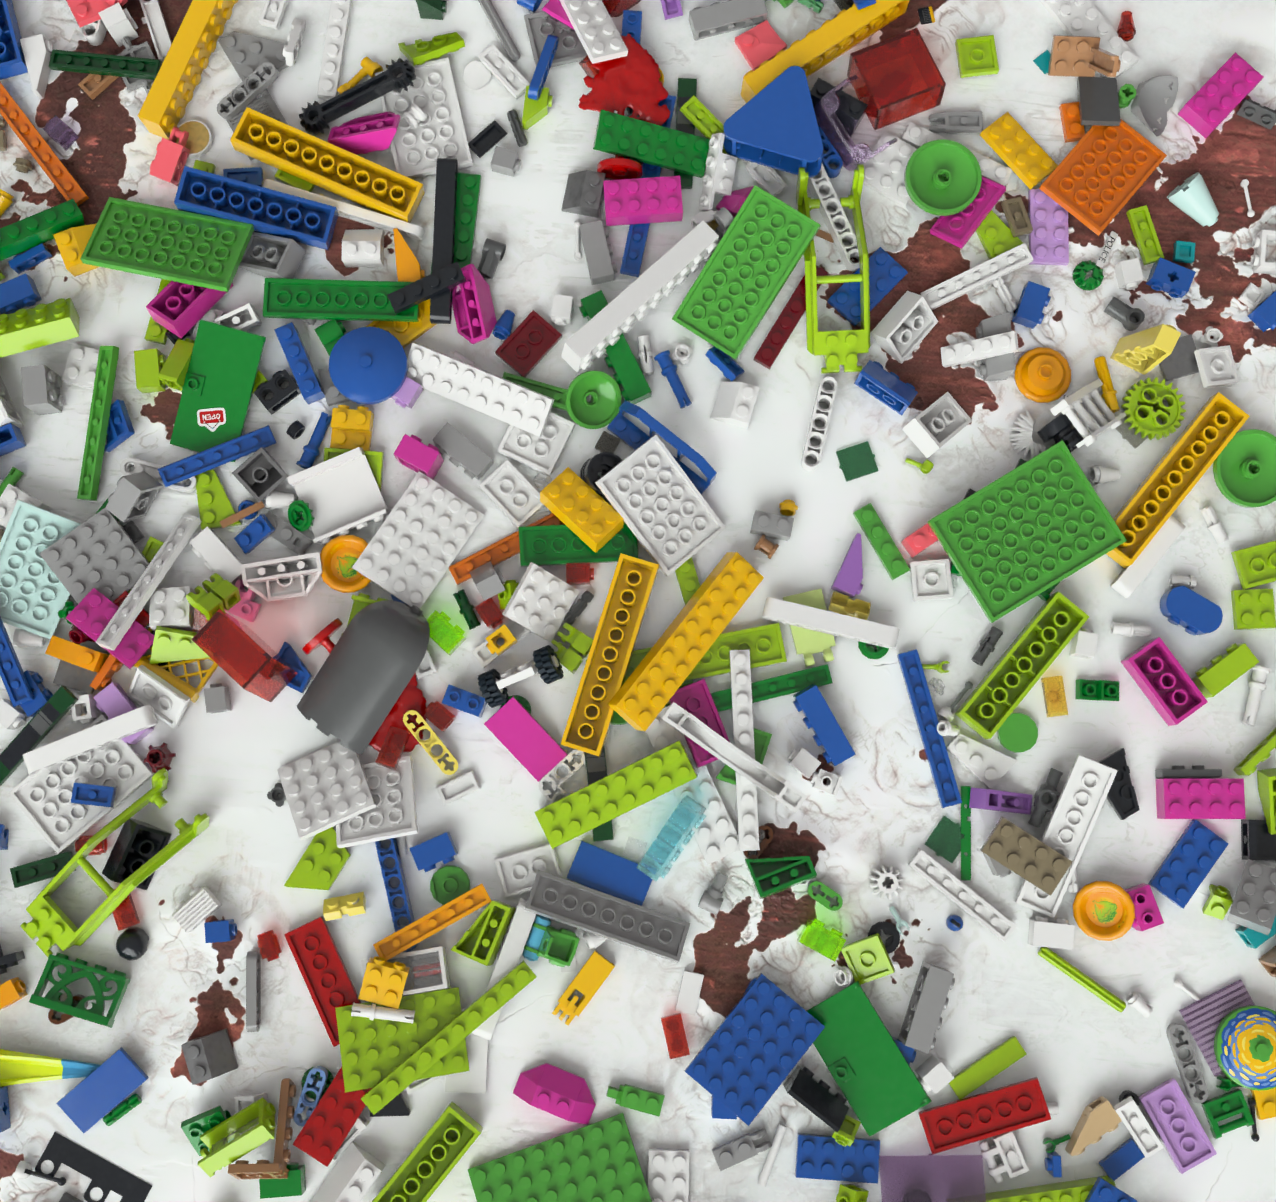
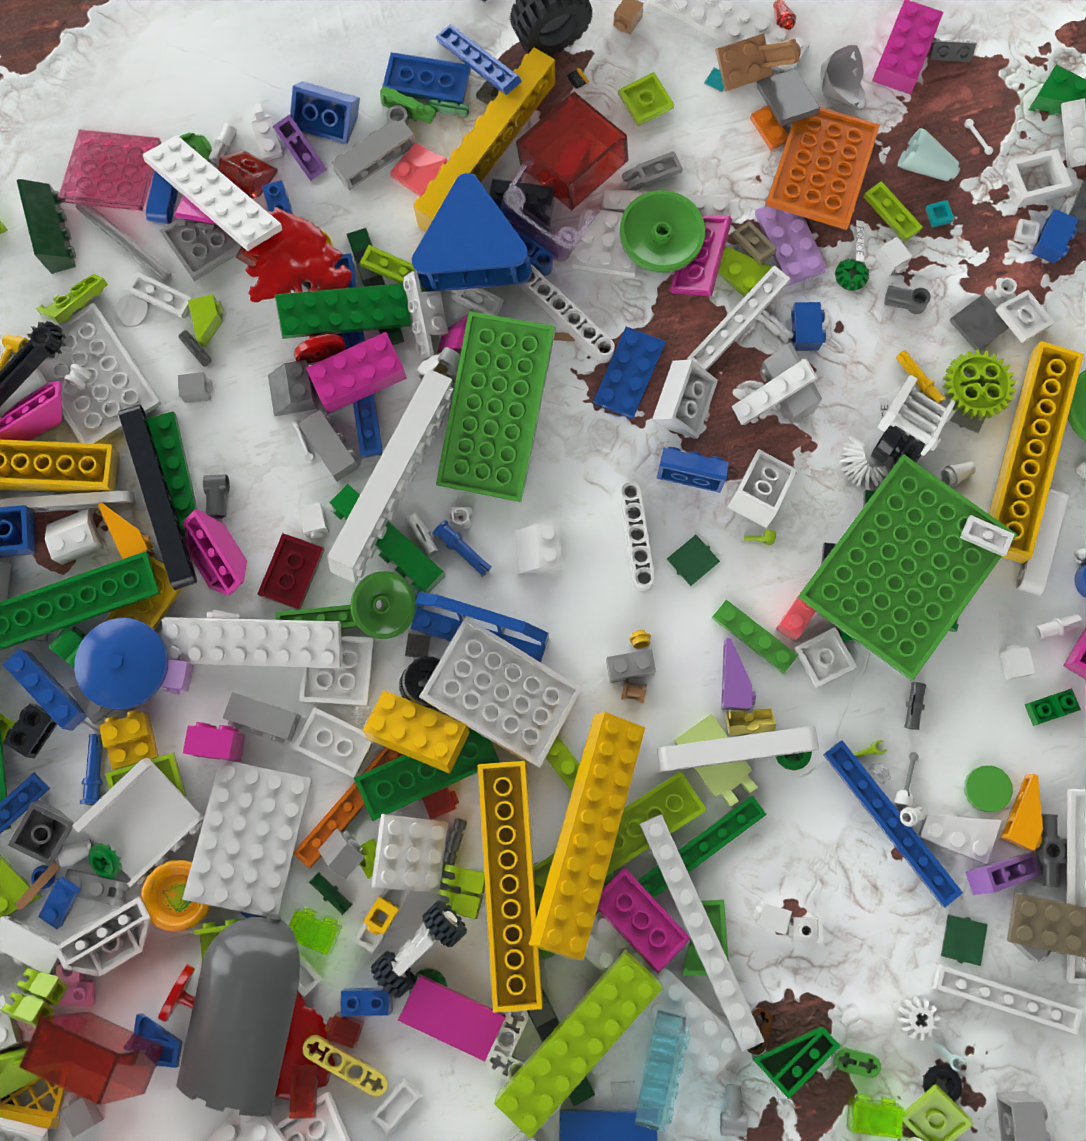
camera: 15 degrees left, 5 degrees down
black axle [286,420,305,440] -> none
black plate [388,262,466,314] -> none
black tile [468,120,508,158] -> none
clear red brick [474,597,505,629] -> none
blue cone [493,310,515,340] -> none
blue beam [528,34,559,101] -> none
white slope [662,702,808,813] -> none
blue plate [705,346,745,381] -> none
dark red plate [753,265,828,370] -> none
blue brick [793,684,856,766] -> none
lime piece [796,164,870,374] -> none
blue hinge [946,915,963,931] -> none
lime brick [955,591,1089,739] -> none
green piece [961,786,971,880] -> none
yellow plate [980,112,1058,190] -> none
light orange piece [1014,347,1071,403] -> none
clear yellow plate [1041,676,1068,717] -> none
light yellow wedge [1110,324,1181,375] -> none
bright green bush [1118,84,1136,108] -> none
blue brick [1146,257,1196,298] -> none
none -> white plate [960,515,1015,556]
none -> light orange slope [1000,774,1043,851]

